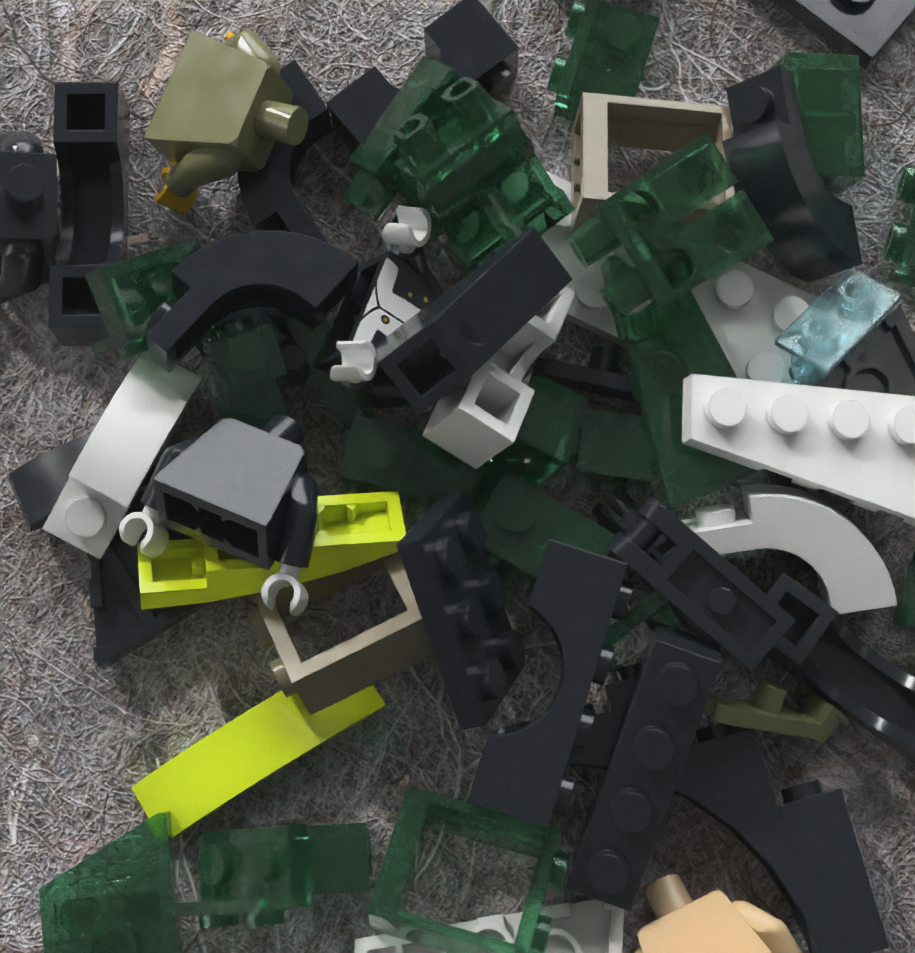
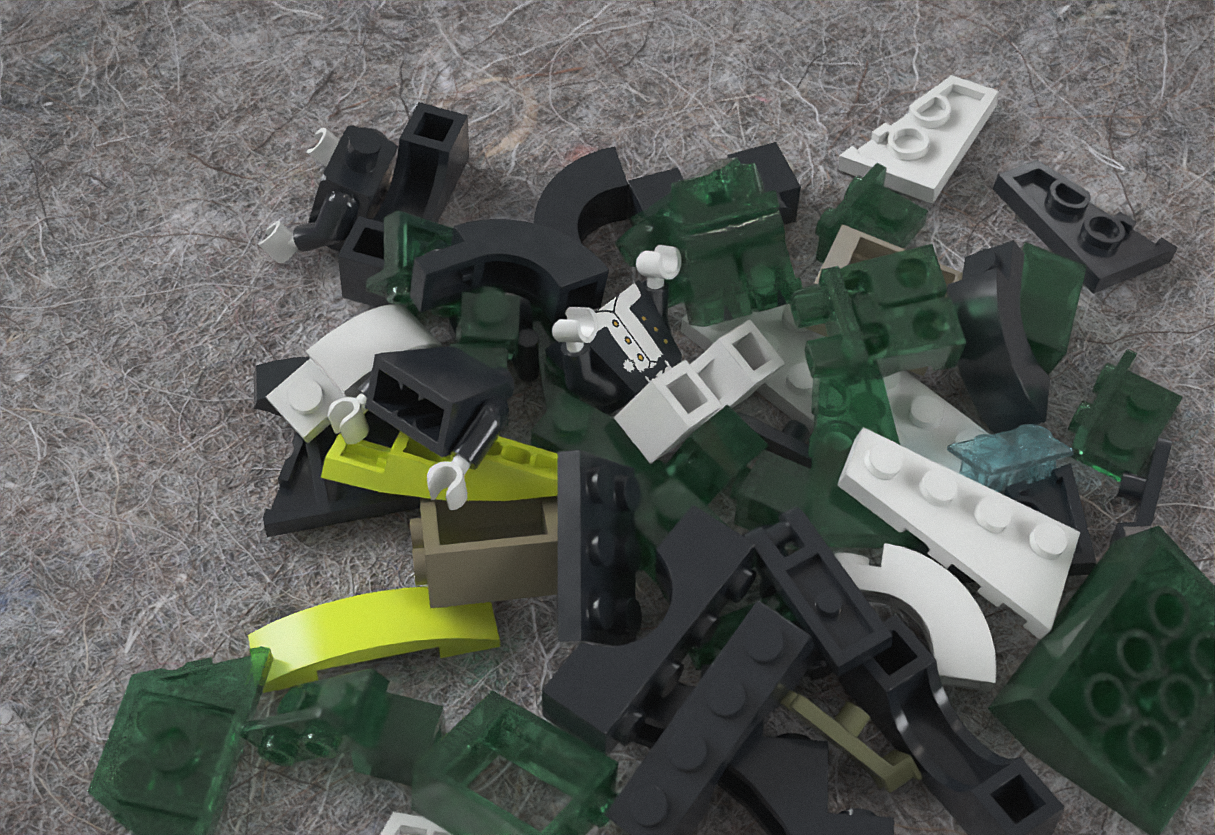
camera: 15 degrees right, 25 degrees down
olive torso [144,30,309,214] -> none
black slope [375,226,573,415] -> none

